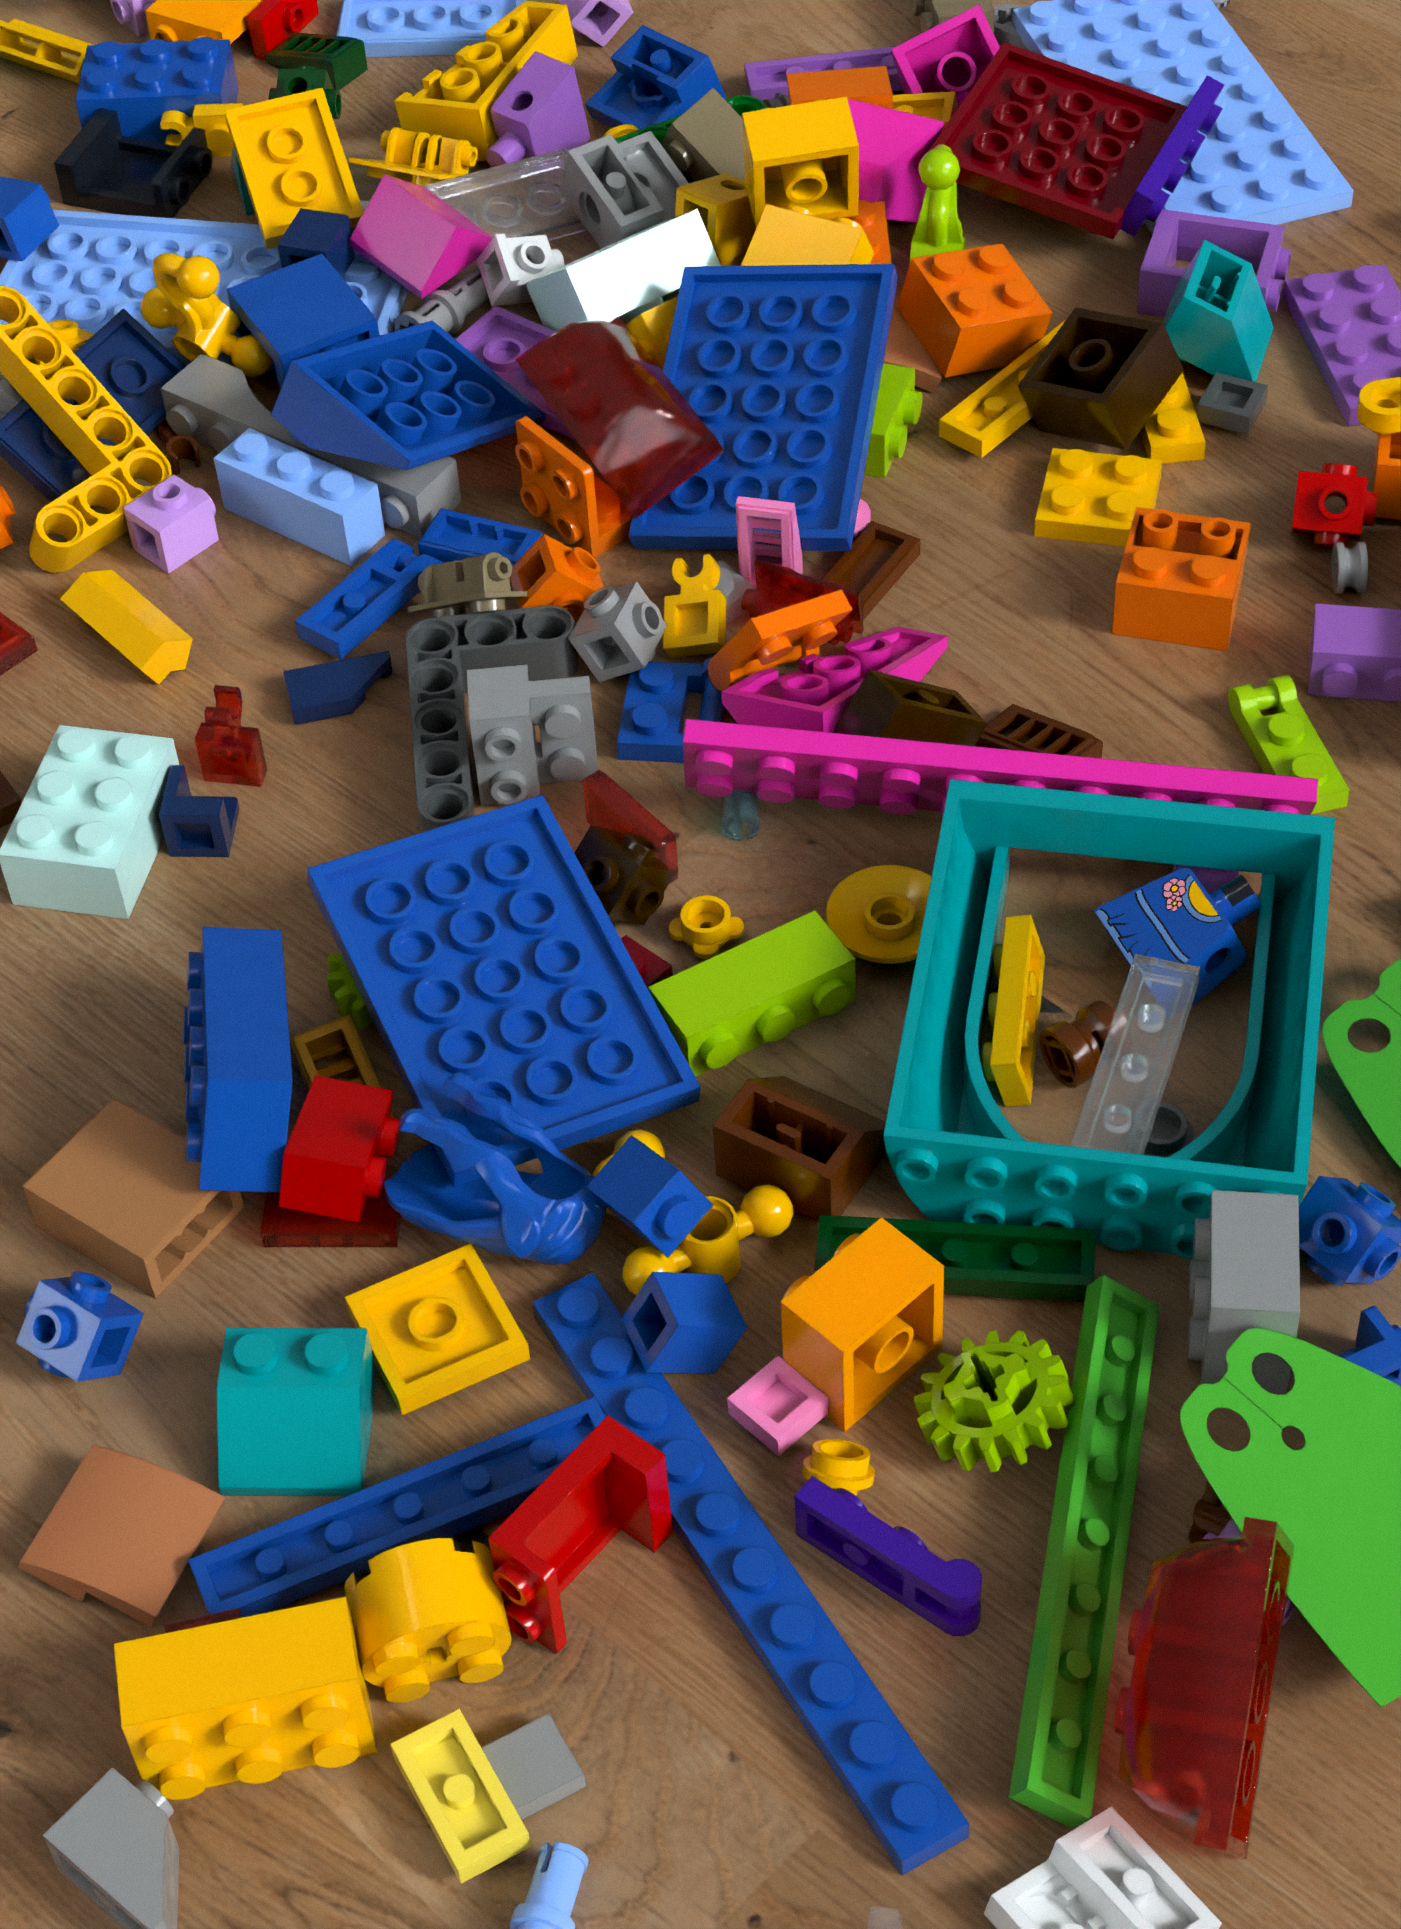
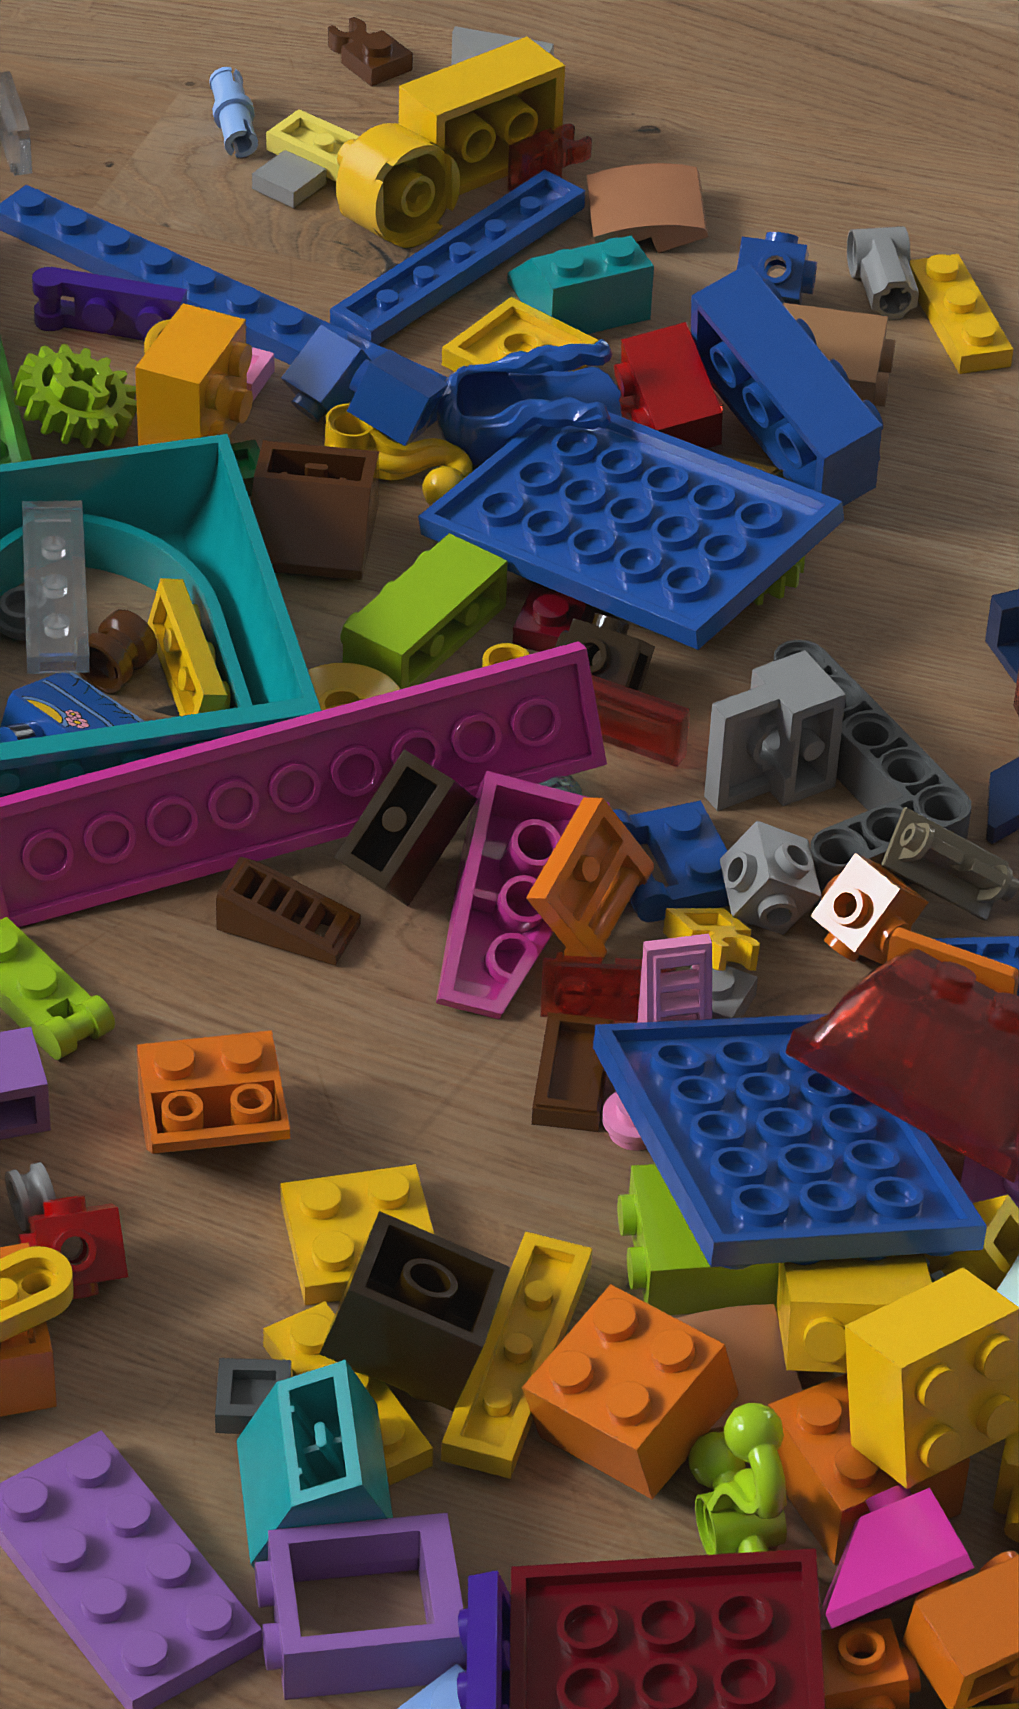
camera: 150 degrees right, 5 degrees down
red panel [488,1415,673,1654] -> none

